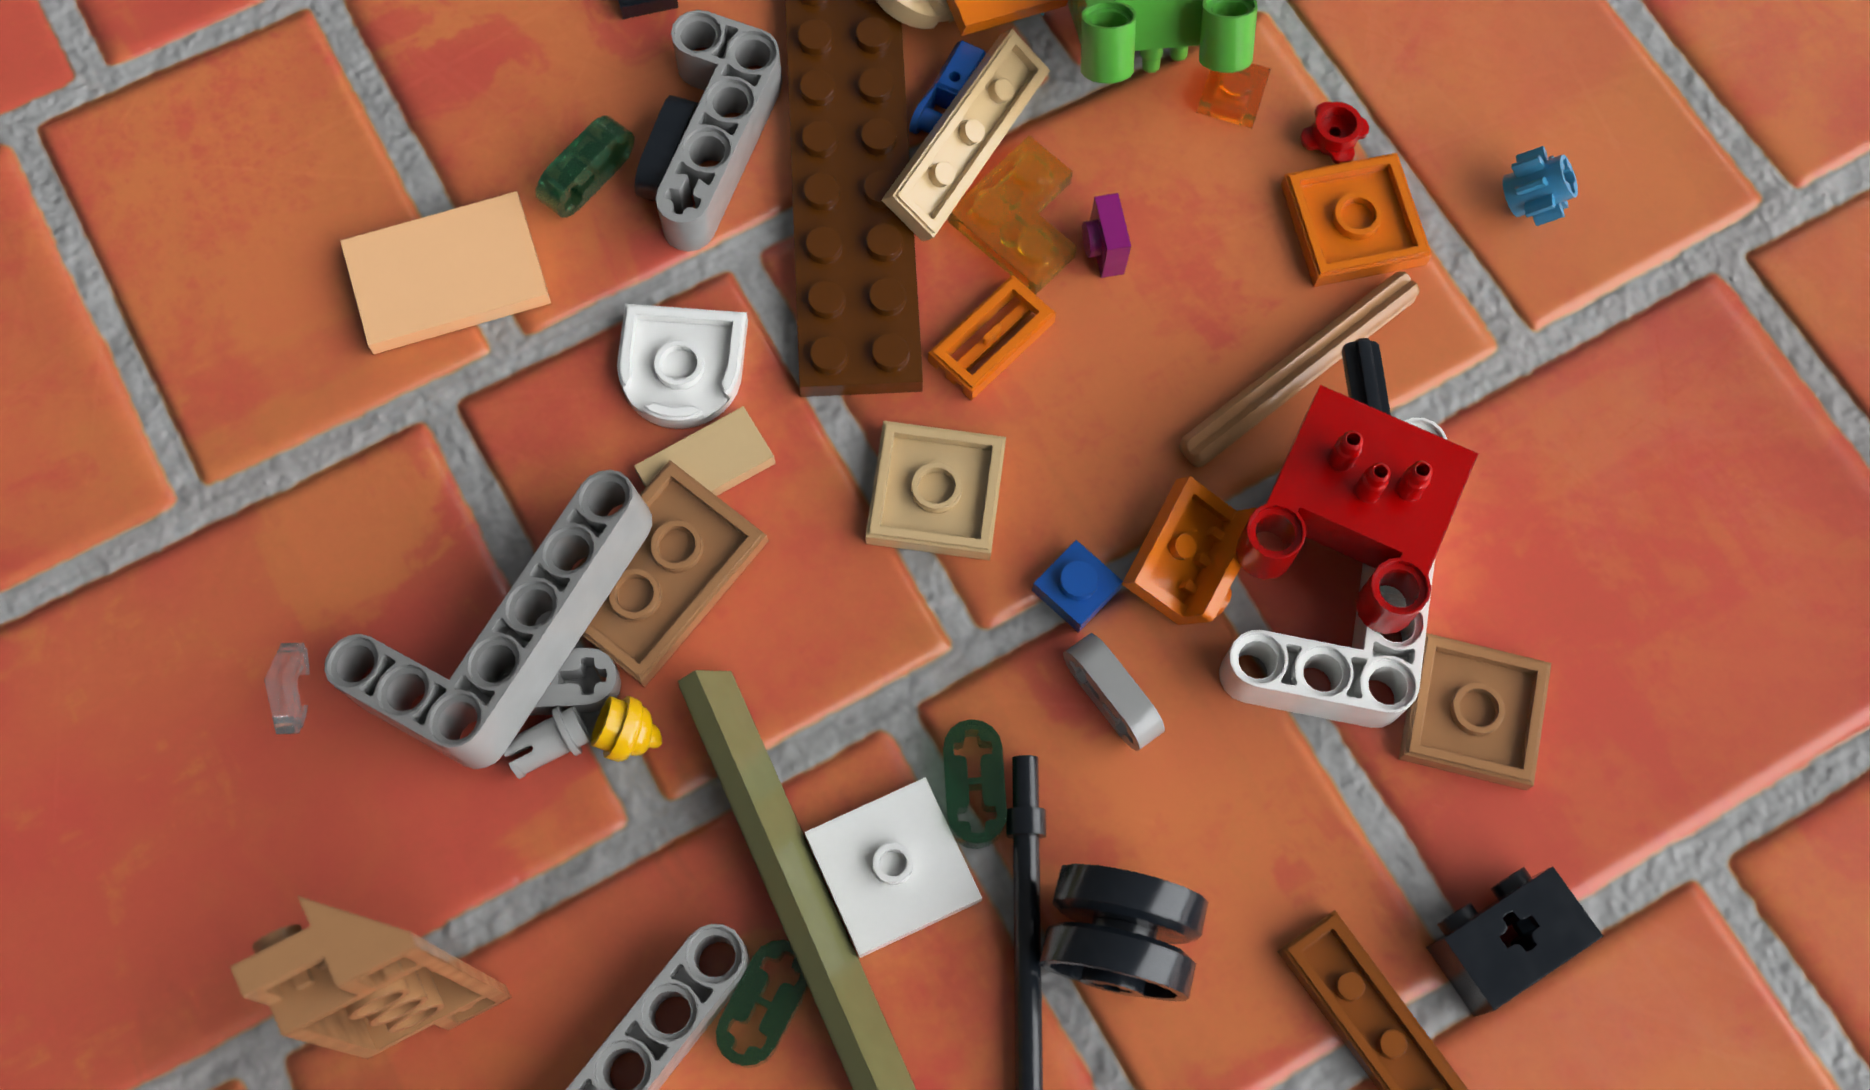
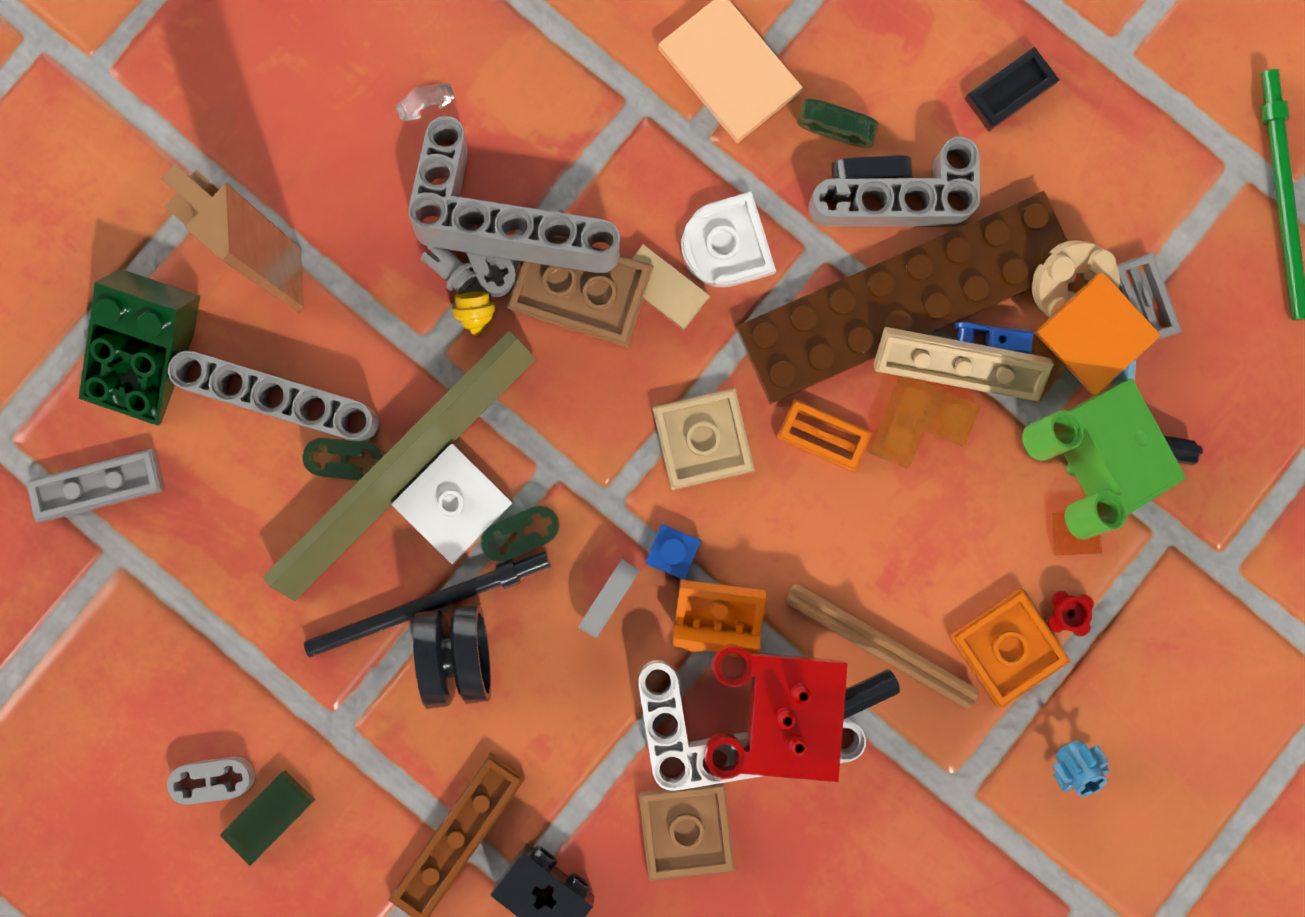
camera: 70 degrees right, 15 degrees up
magenta plate [1082,193,1131,278] -> none

